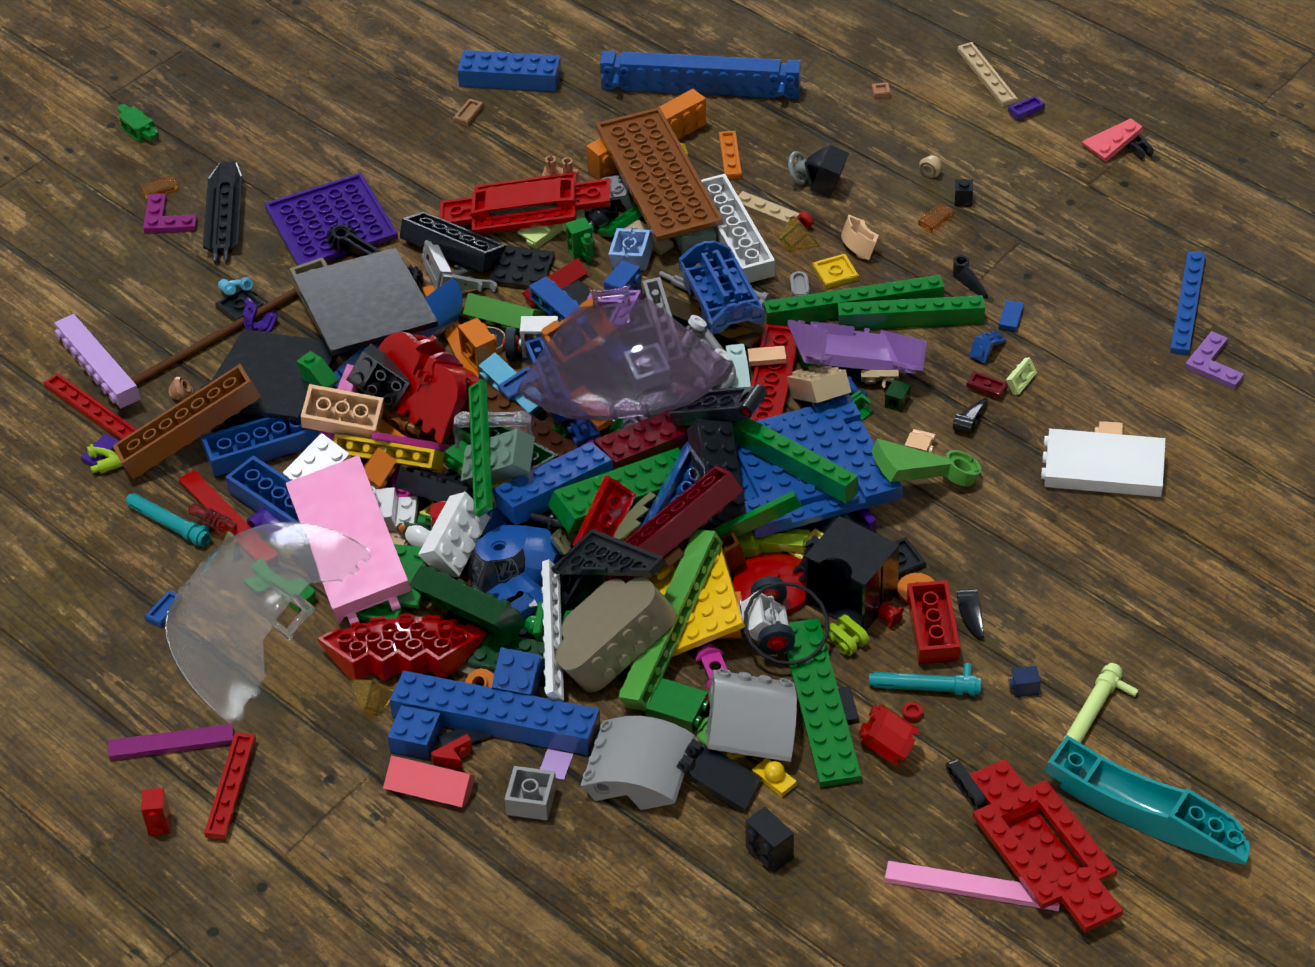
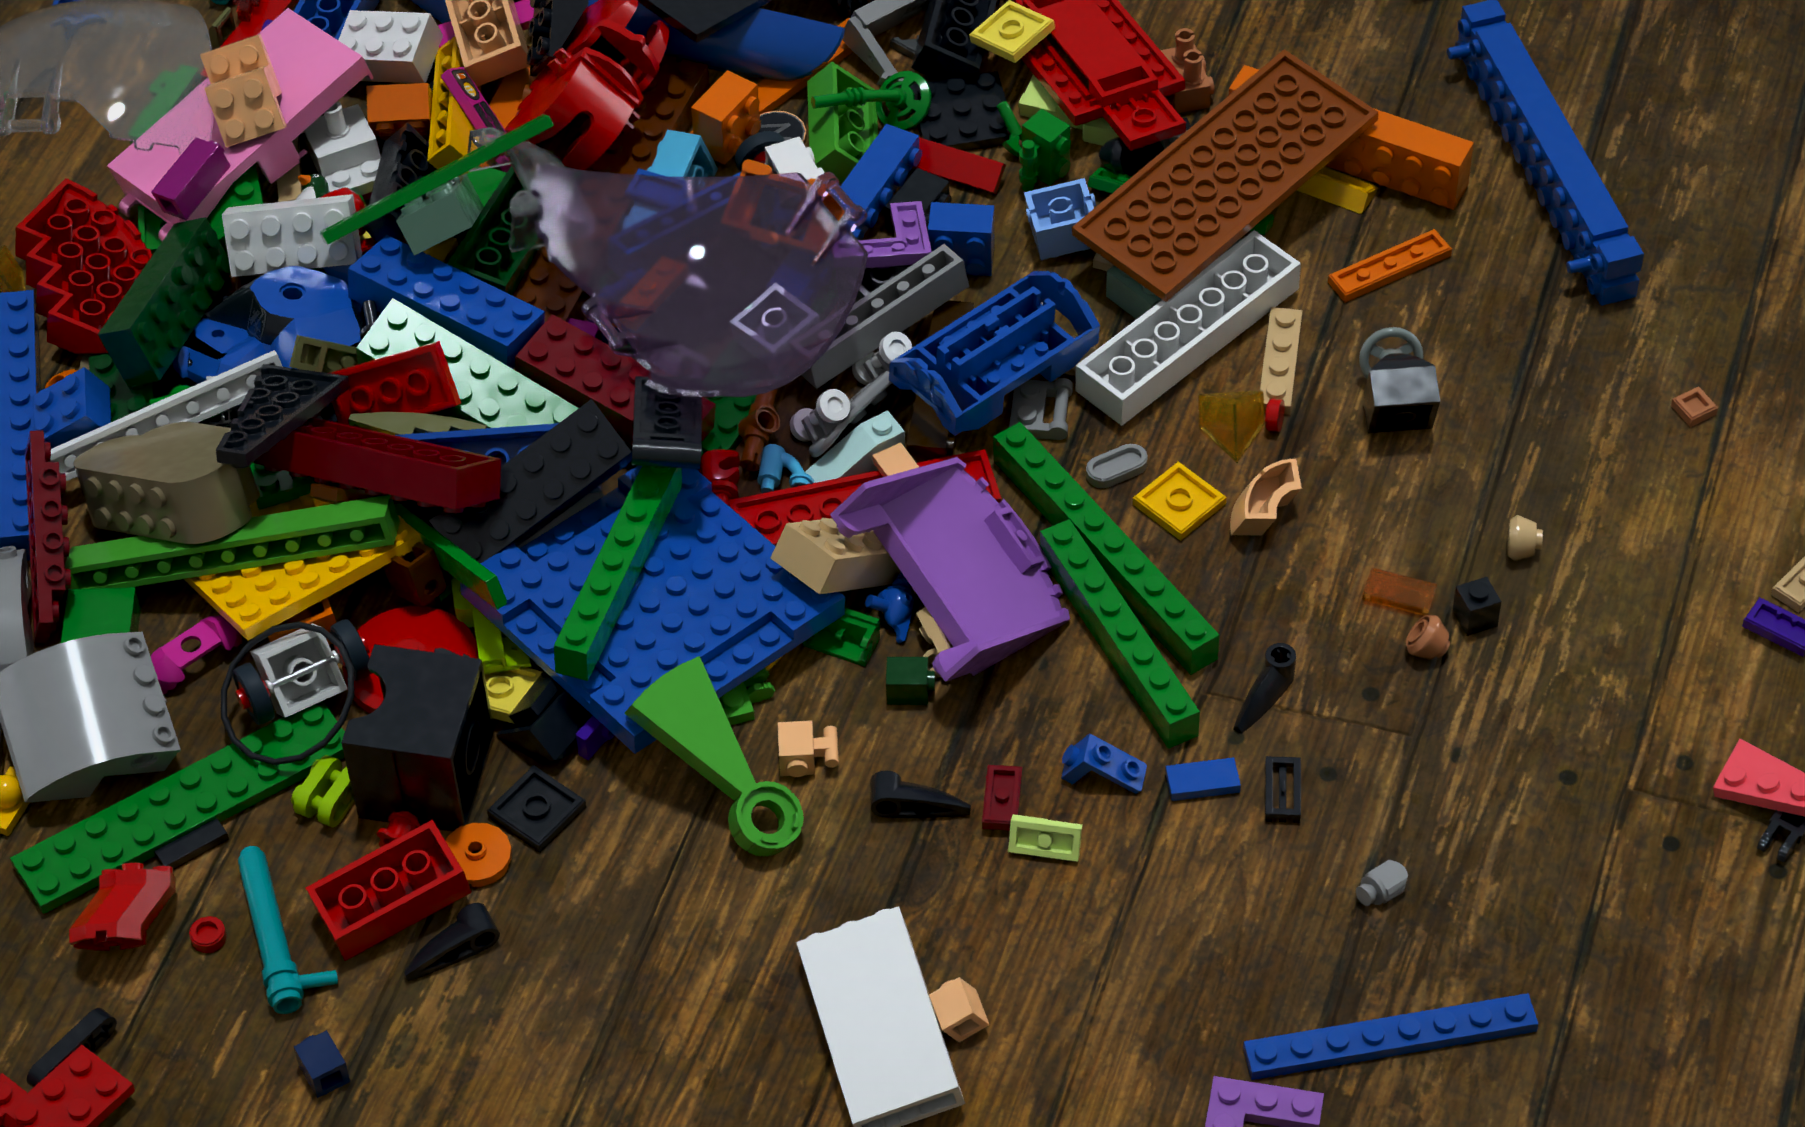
camera: 65 degrees right, 5 degrees up
none -> dark red plate [25,430,71,644]
none -> magenta brick [151,137,231,220]
none -> light nougat bracket [200,34,287,148]
none -> green dish [811,71,931,130]
none -> light yellow tile [969,0,1055,63]
none -> green bar [997,101,1022,158]
none -> black tile [1265,756,1301,823]
none -> light grey arm [1356,860,1408,906]
none -> nougat cone [1406,615,1450,660]

